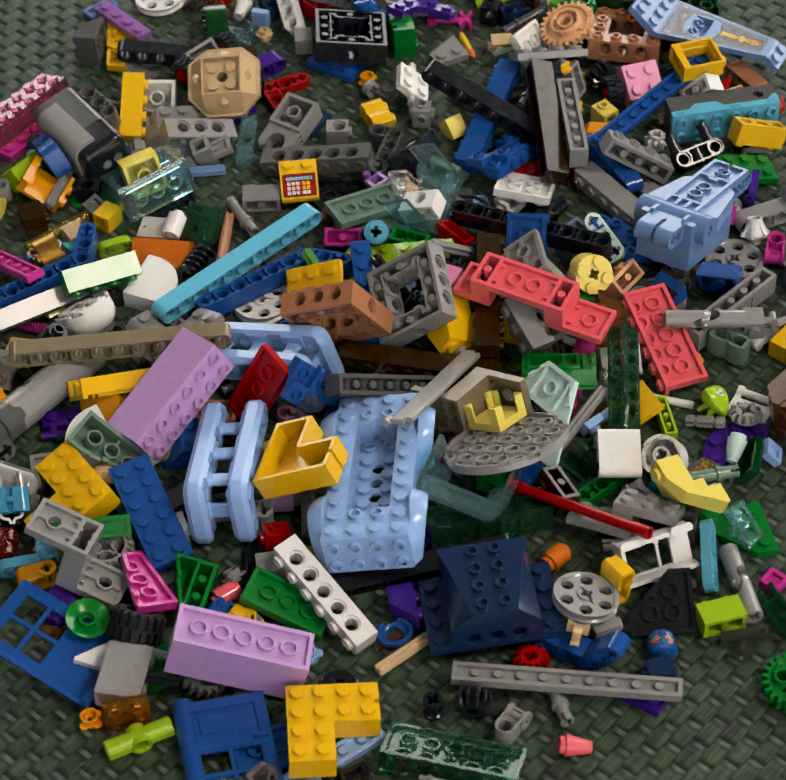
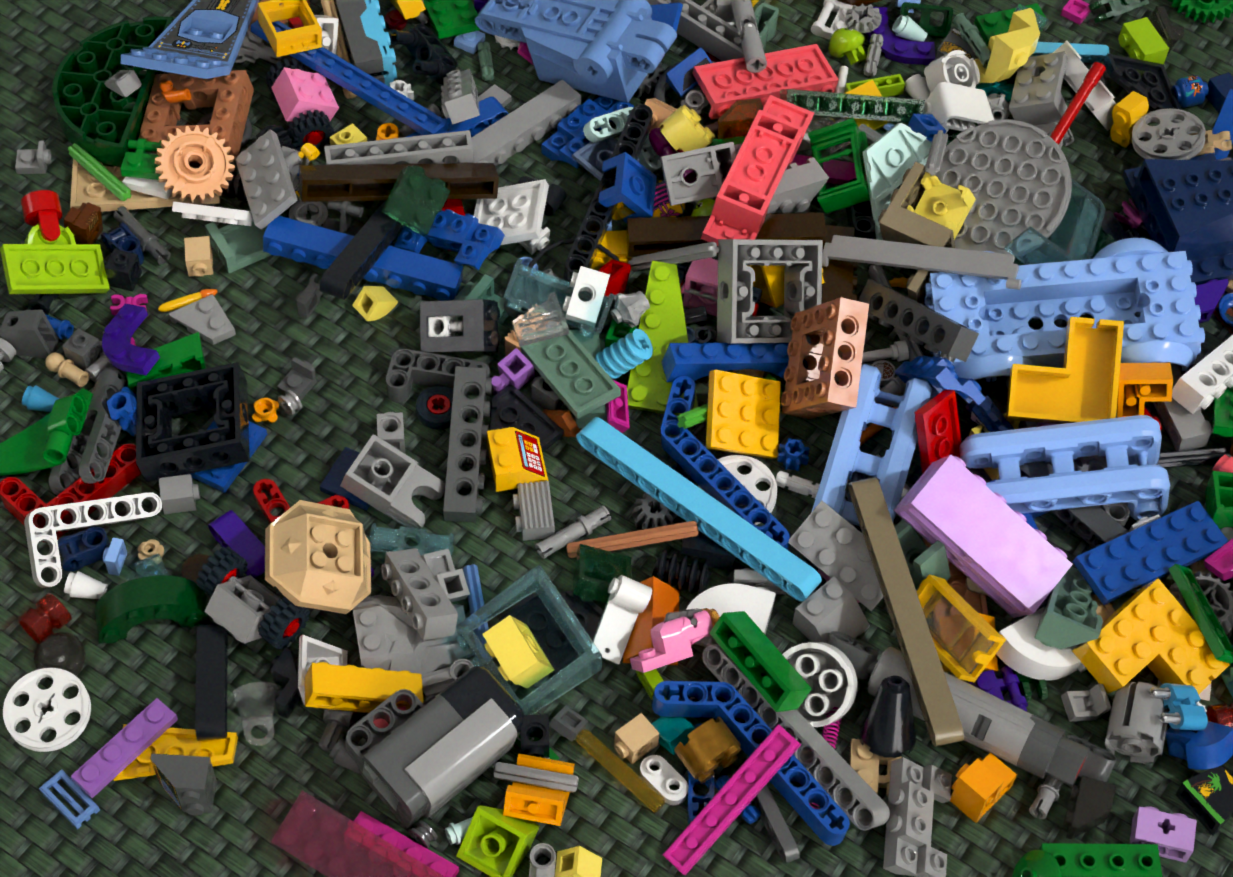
camera: 100 degrees left, 10 degrees up
dark brown brick [17,200,51,236] -> none
blue beam [31,133,73,179] -> none
yellow brick [92,201,123,234] -> none
light grey plate [221,566,246,583] -> none
yellow brick [360,98,396,128] -> none
white plate [396,61,428,107] -> none
light grey brick [409,99,435,129] -> none
orange brick [539,542,571,572] -> none
light grey piece [718,543,764,624] -> none
none -> clear green plate [382,165,450,237]
none -> light grey rock [610,291,650,328]
none -> bright pink plate [630,608,720,673]
none -> blue brick [908,114,946,142]
none -> light grey axle [925,130,948,176]
none -> light orange brick [1116,363,1173,418]

